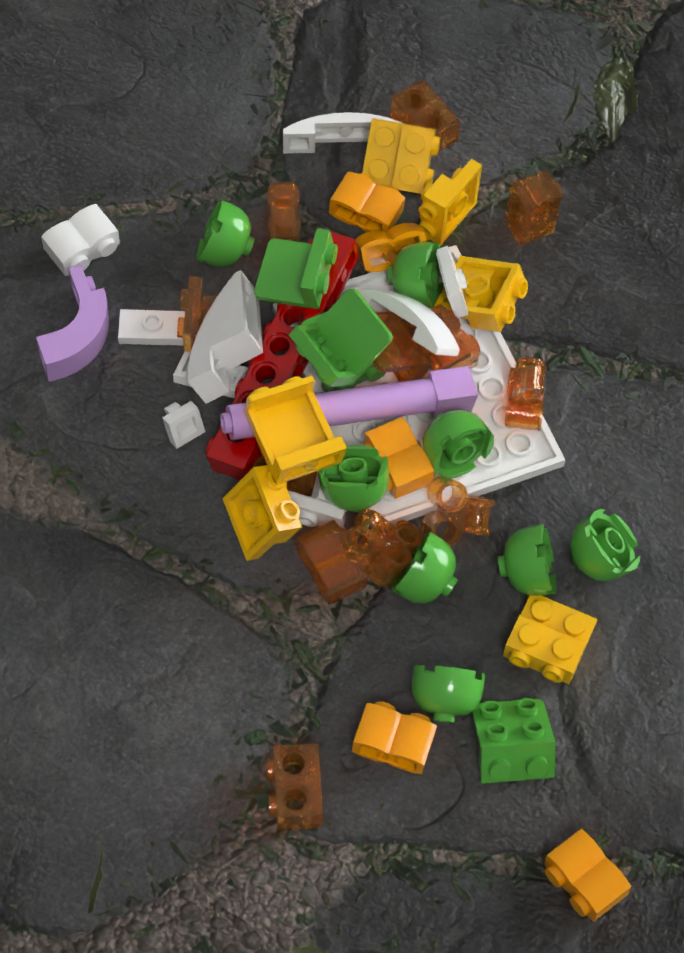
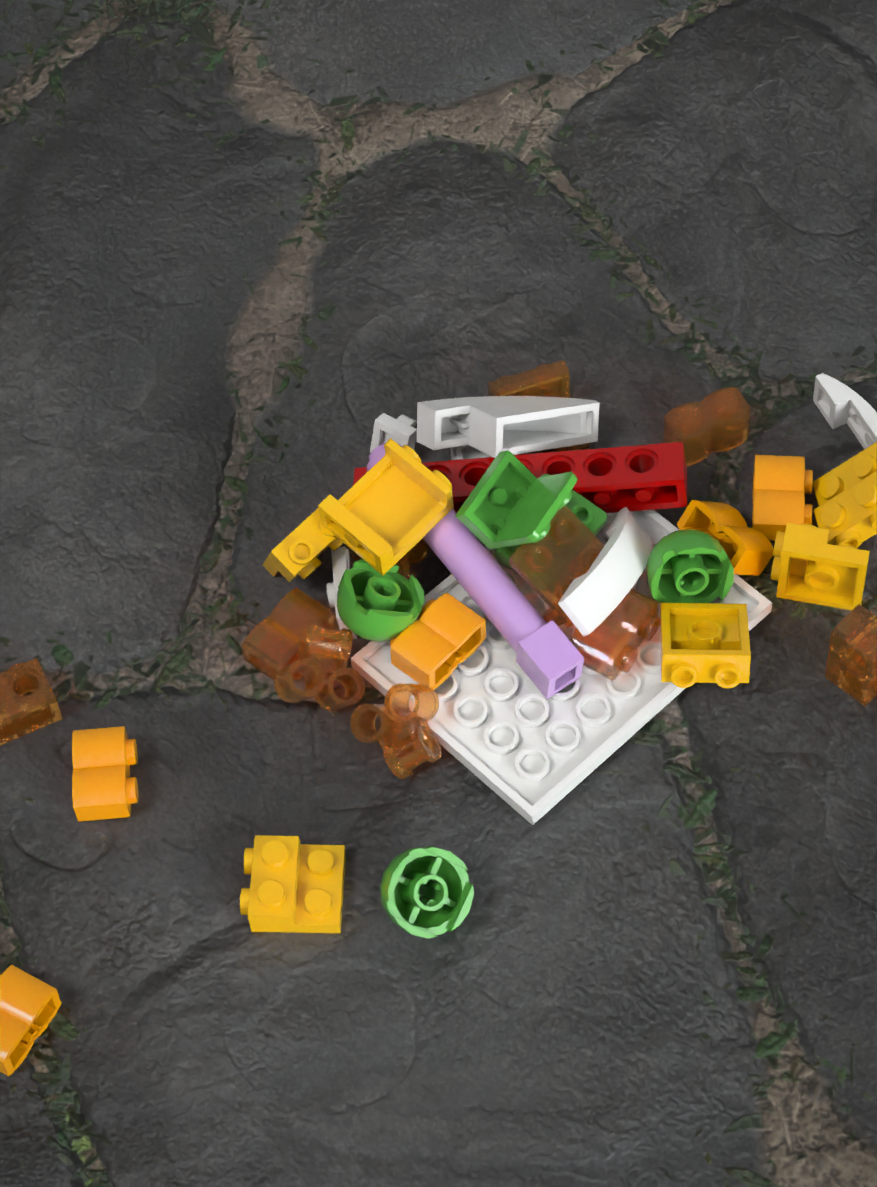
camera: 75 degrees right, 5 degrees down
lavender arch [36,265,109,382] -> none
white brick [41,204,120,276] -> none
white plate [118,309,187,346] -> none
bright green cylinder [196,200,255,267] -> none
bright green bracket [254,228,338,309] -> none
bright green cylinder [390,531,458,604] -> none
bright green cylinder [412,665,485,723] -> none
bright green cylinder [423,410,494,479] -> none
white plate [436,246,469,318] -> none
bright green bracket [471,698,556,784] -> none
bright green cylinder [498,524,557,596] -> none
clear orange piece [505,358,546,431] -> none

